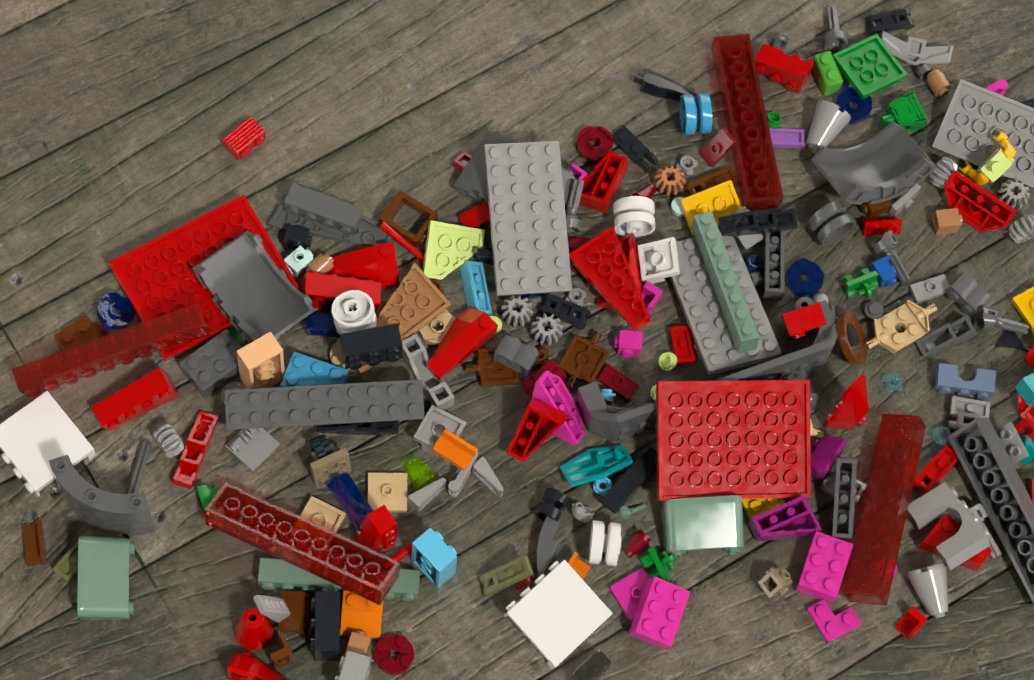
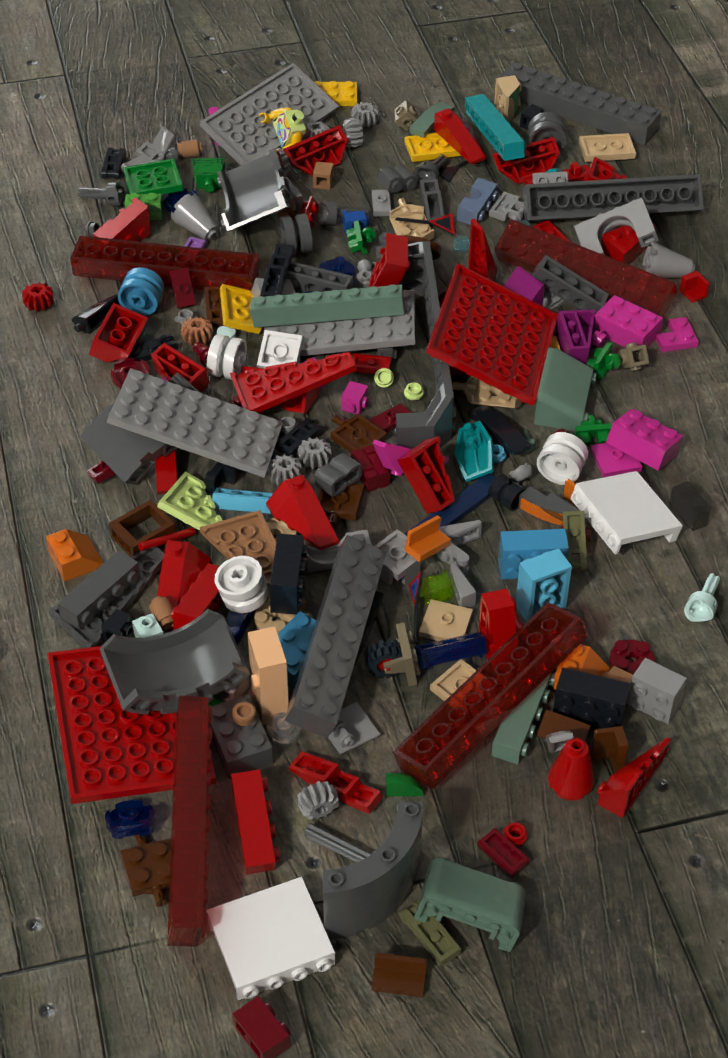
camera: 65 degrees left, 20 degrees down
none -> red gear [22,282,54,312]
none -> orange slope [46,529,104,582]
none -> red slope [89,303,148,362]
none -> medium nougat tile [232,702,256,726]
none -> black piece [395,213,455,235]
none -> dark blue tile [404,474,495,536]
none -> black piece [408,571,423,644]
none -> dark red plate [477,828,530,878]
none -> dark azure brick [498,529,569,579]
none -> red plate [503,822,528,847]
none -> green hips [586,343,621,379]
none -> dark pink plate [591,330,608,348]

